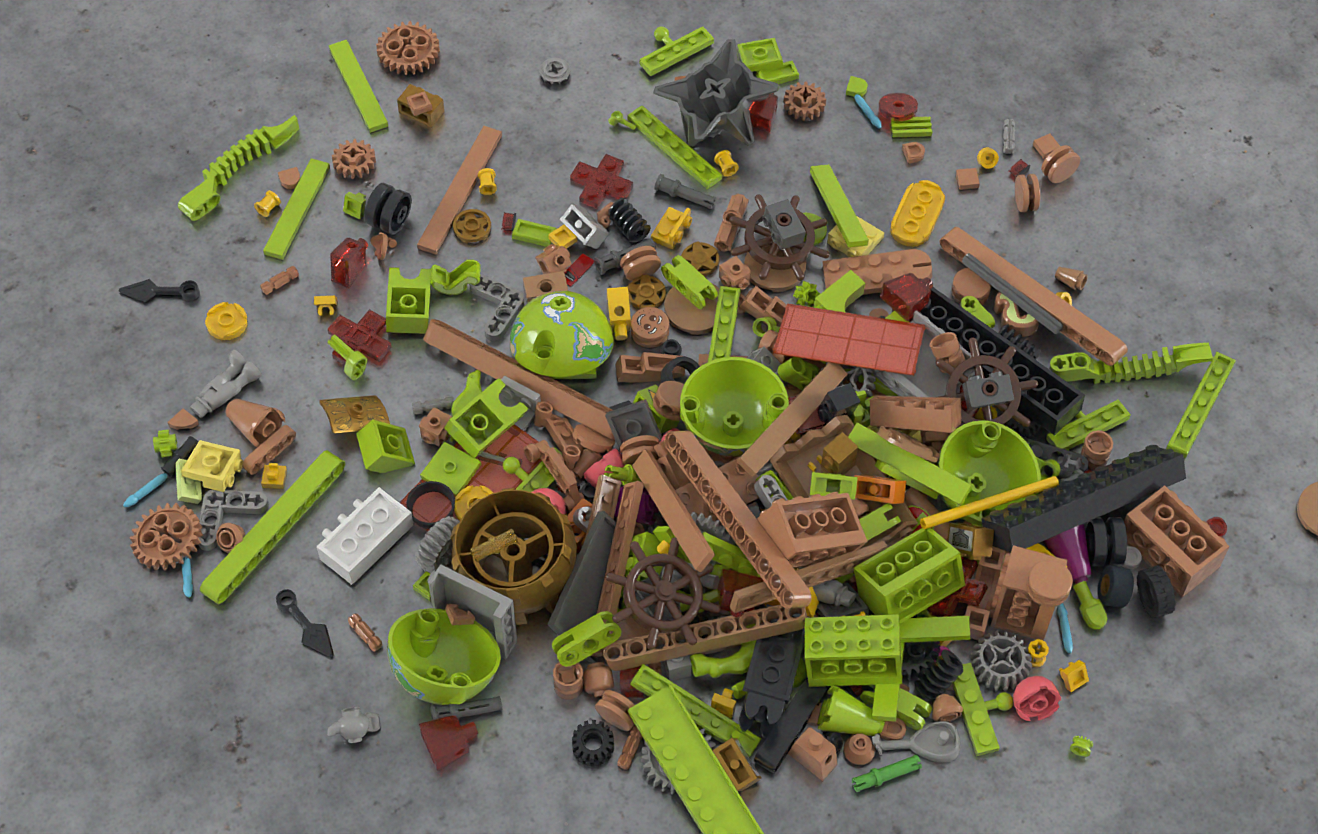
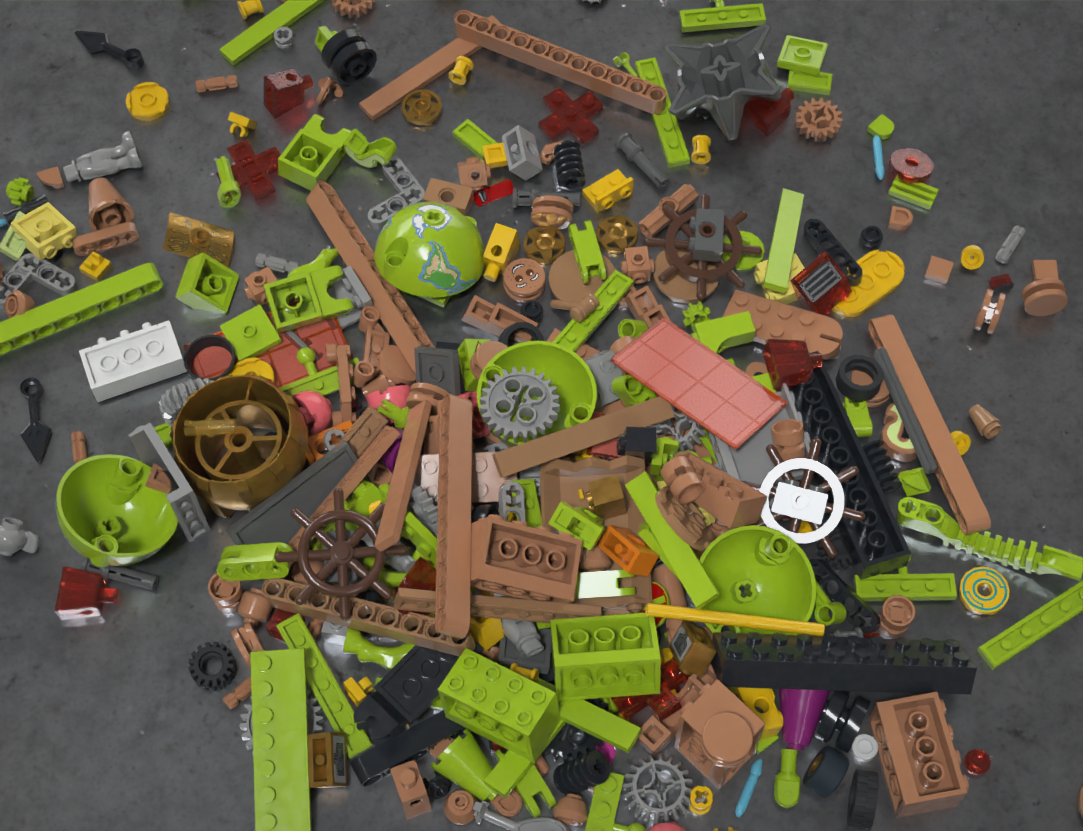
camera: 30 degrees right, 5 degrees up
clear red piece [501,212,516,232] -> none
none -> light grey bush [274,27,294,48]
none -> nougat beam [454,10,666,115]
none -> light grey gear [480,366,560,443]
none -> medium nougat piece [550,294,599,322]
none -> nougat wheel [660,456,705,504]
none -> slope [790,251,852,316]
none -> black beam [804,219,862,286]
none -> black tyre [836,355,884,401]
none -> black plate [860,226,883,248]
none -> lime tile [898,467,931,496]
none -> yellow tile [959,566,1010,615]

